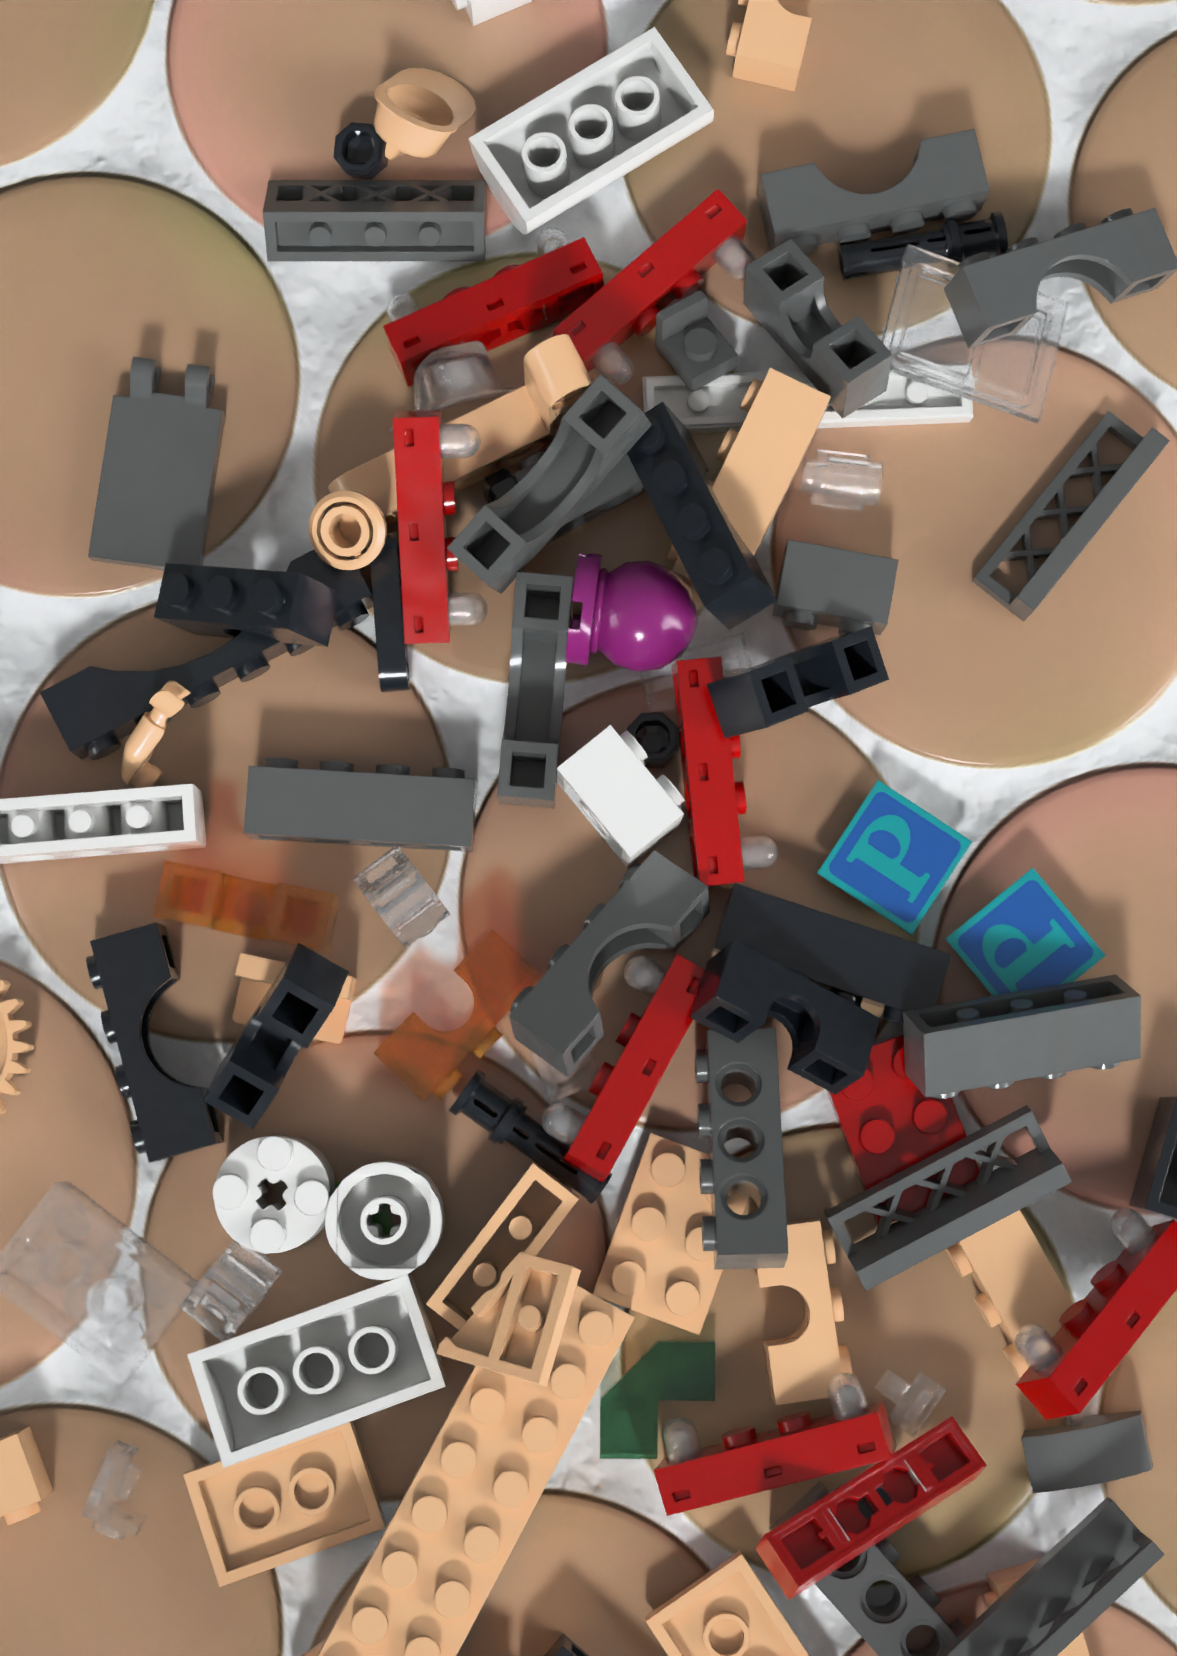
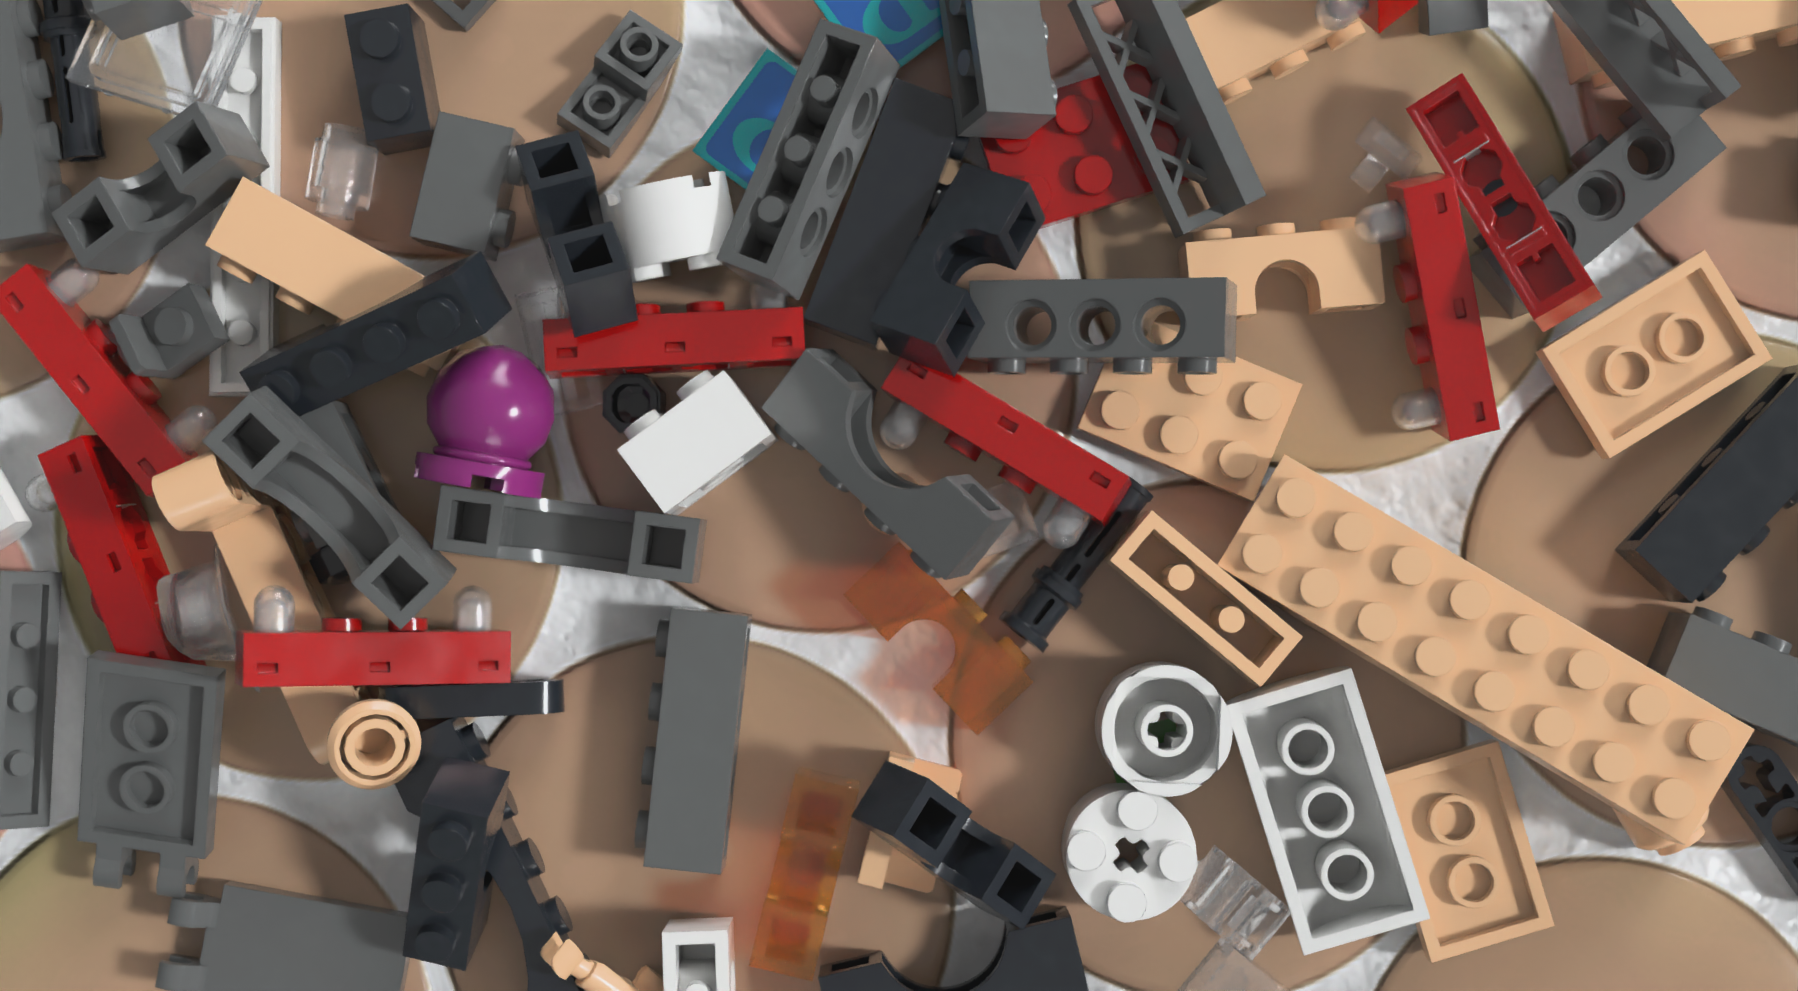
camera: 80 degrees left, 5 degrees up
clear brick [352,844,450,949] -> none
light nougat wing [436,1252,581,1387] -> none
clear green tile [600,1340,715,1459] -> none
none -> dark grey tile [77,650,226,898]
none -> black brick [344,3,440,155]
none -> dark grey slope [557,10,683,158]
none -> white brick [598,171,734,283]
none -> dark grey brick [716,18,900,300]

